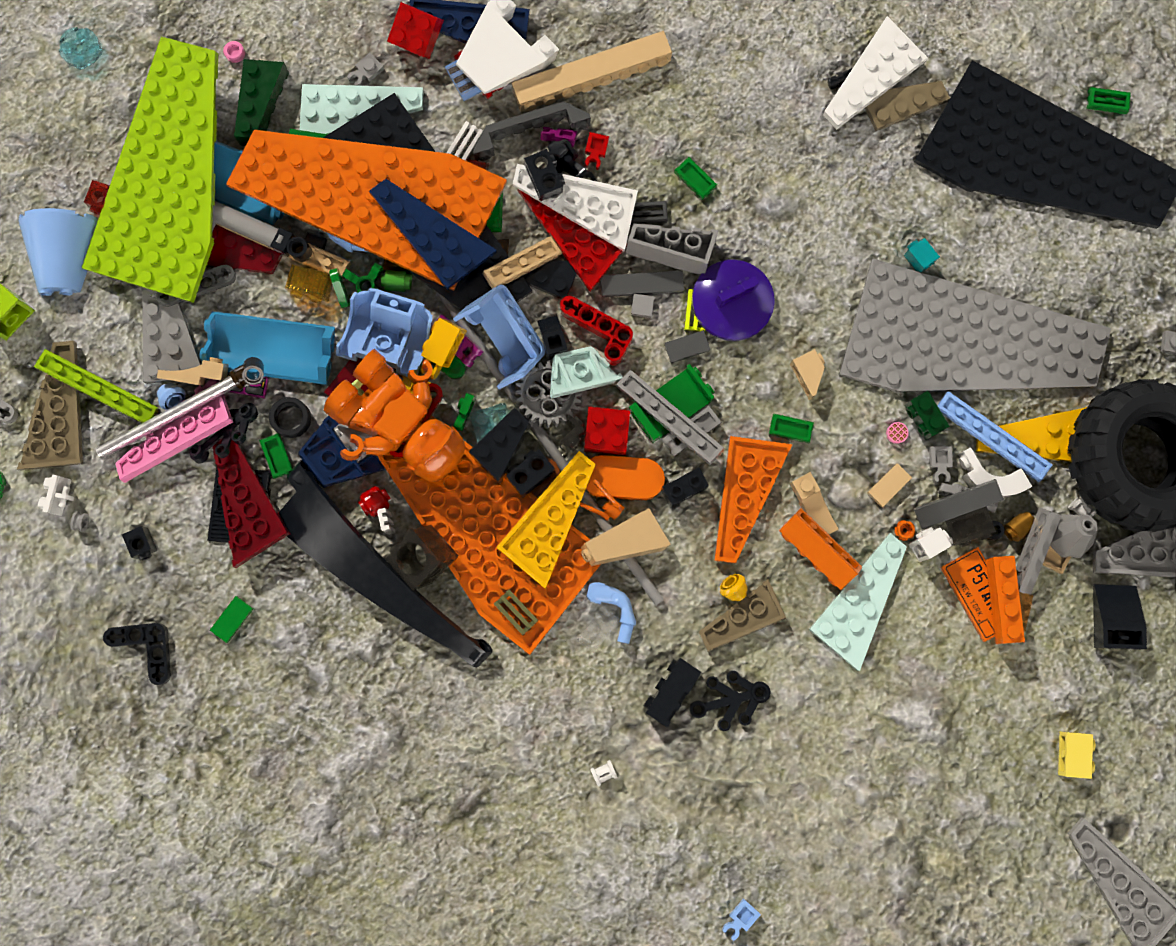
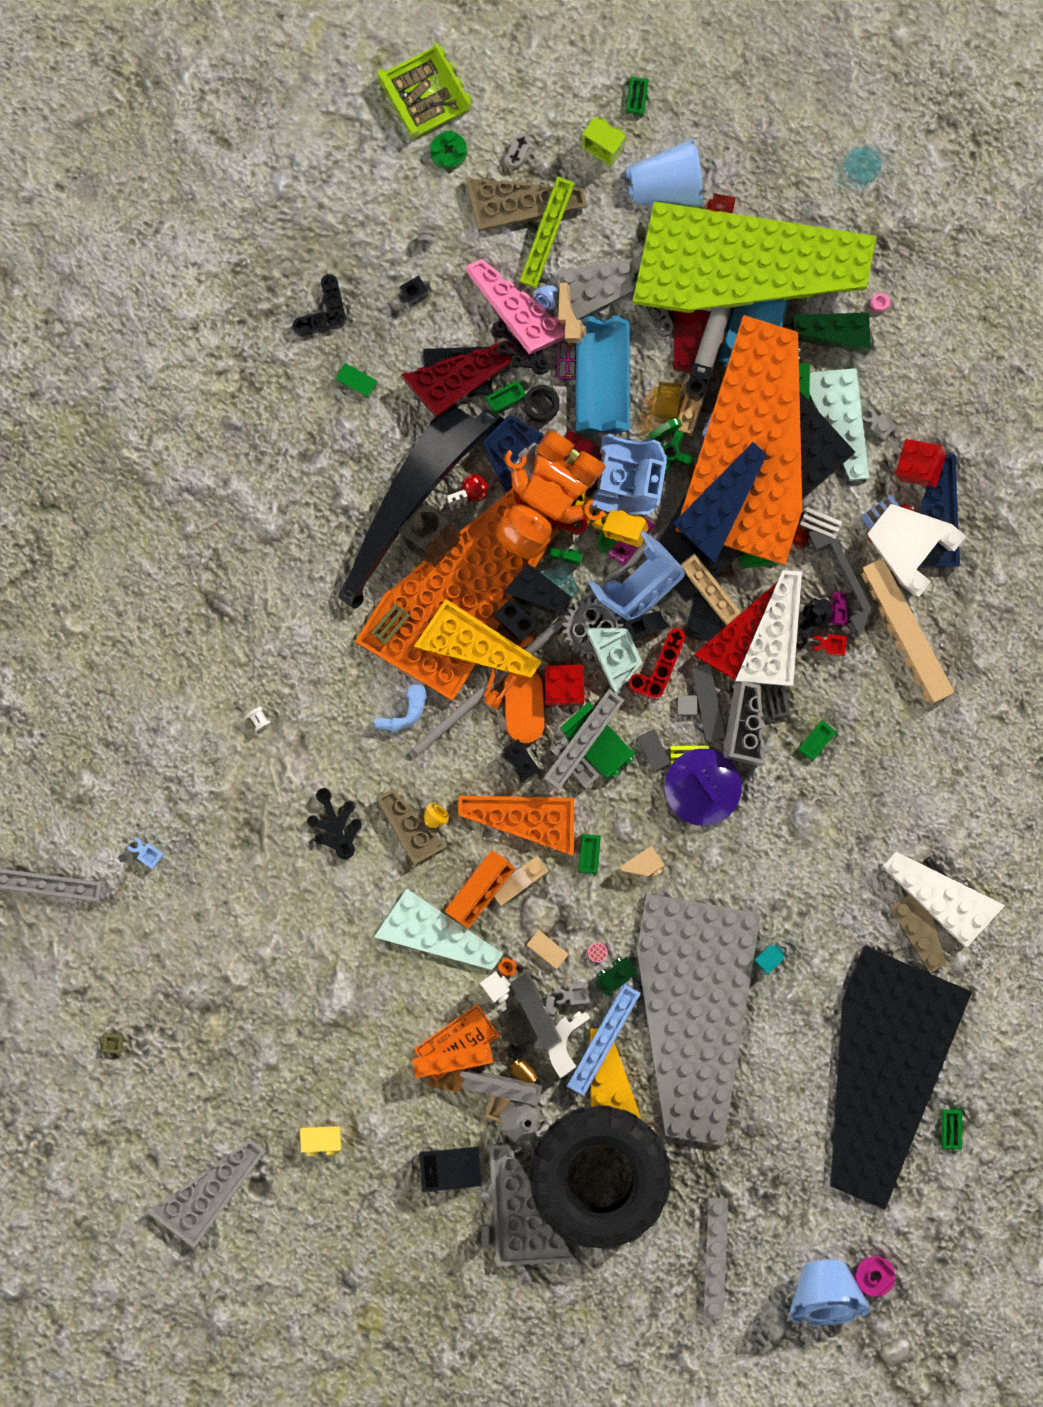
camera: 80 degrees right, 0 degrees up
white hips [38,475,75,516] -> none
flat silver piece [96,357,264,459] -> none
bright green brick [381,270,412,292] -> none
black brick [524,149,565,202] -> none
tan slope [581,508,671,566] -> none
black wedge [643,658,702,728] -> none

